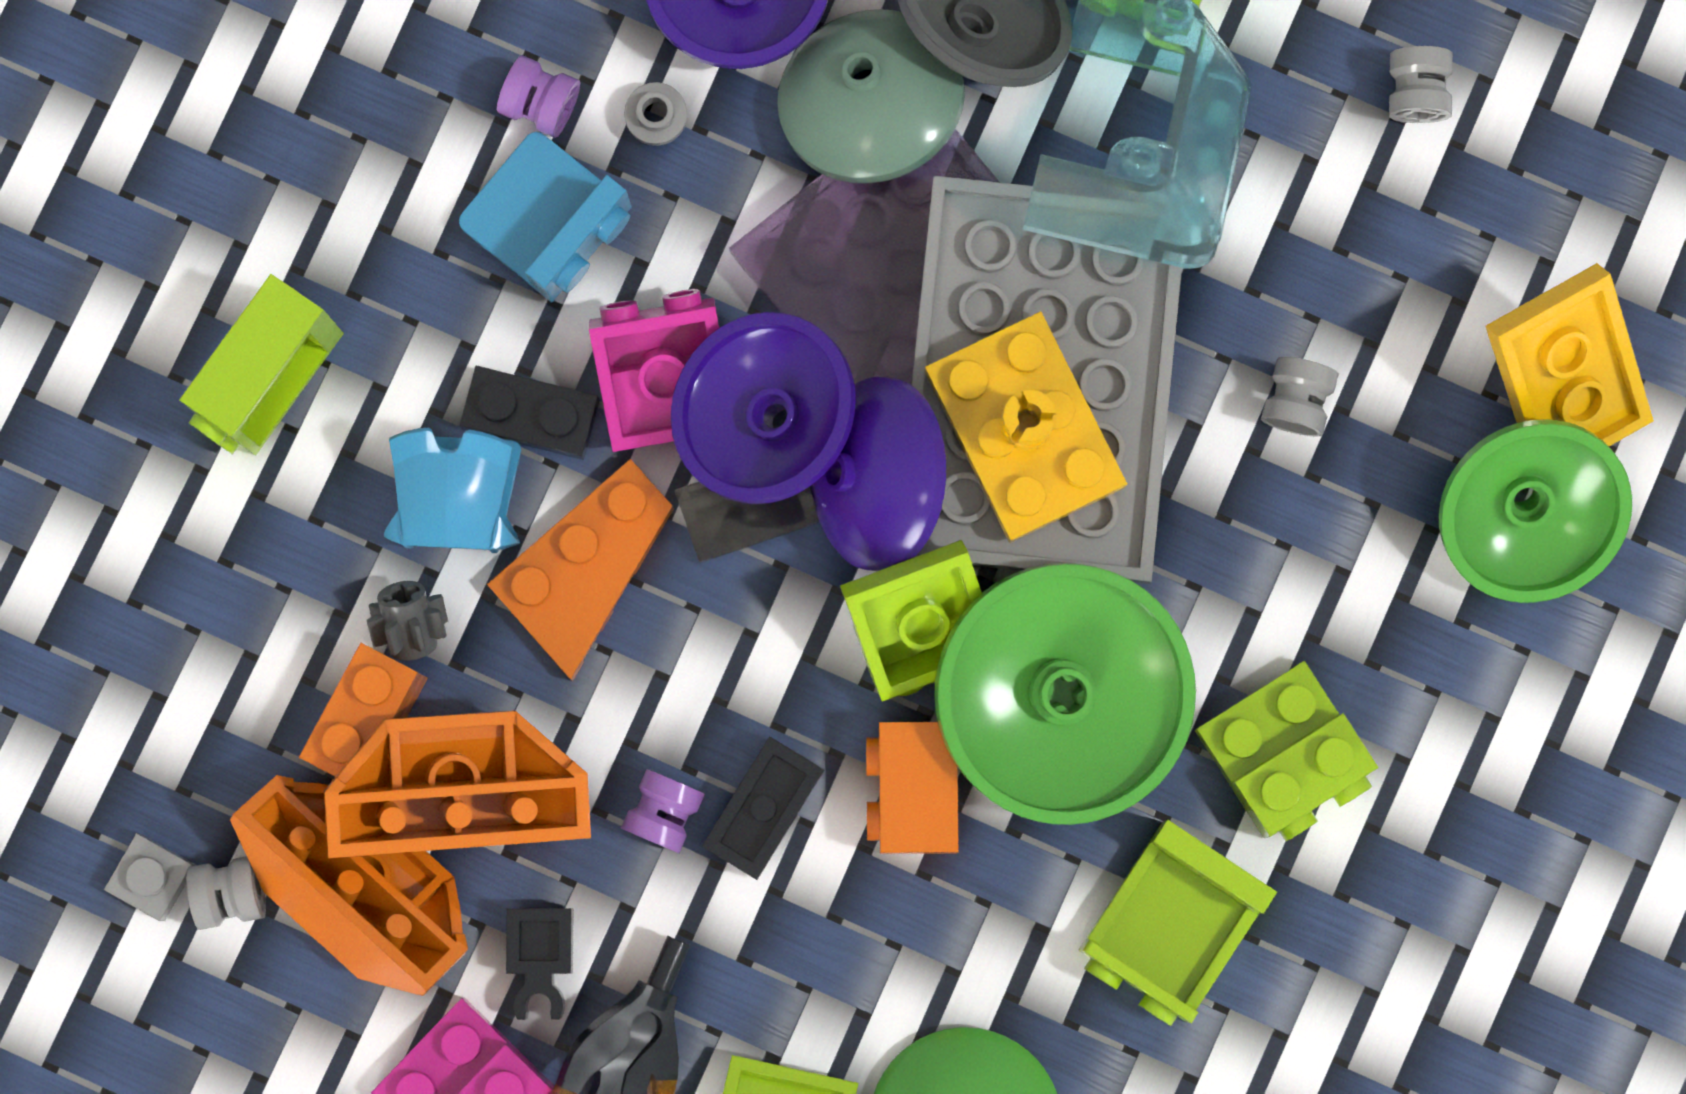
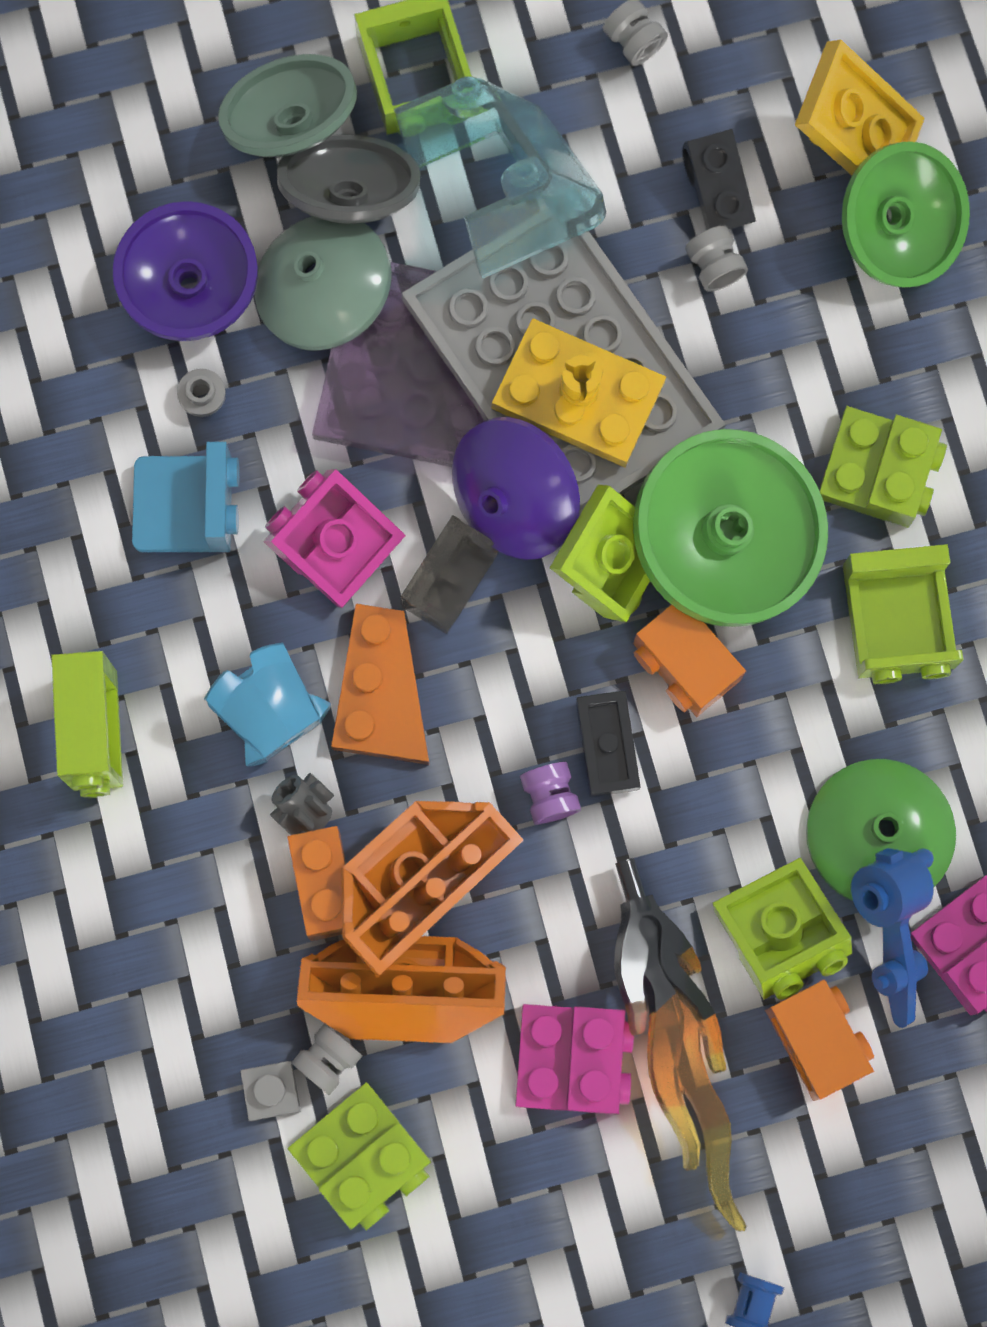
camera: 45 degrees left, 5 degrees down
black plate [459,365,600,460] -> none
medium lavender wheel [497,55,581,138] -> none
black plate [506,908,574,1020] -> none
dark purple dish [671,312,856,504] -> none
none -> lime plate [287,1082,431,1231]
none -> black plate [682,129,756,230]

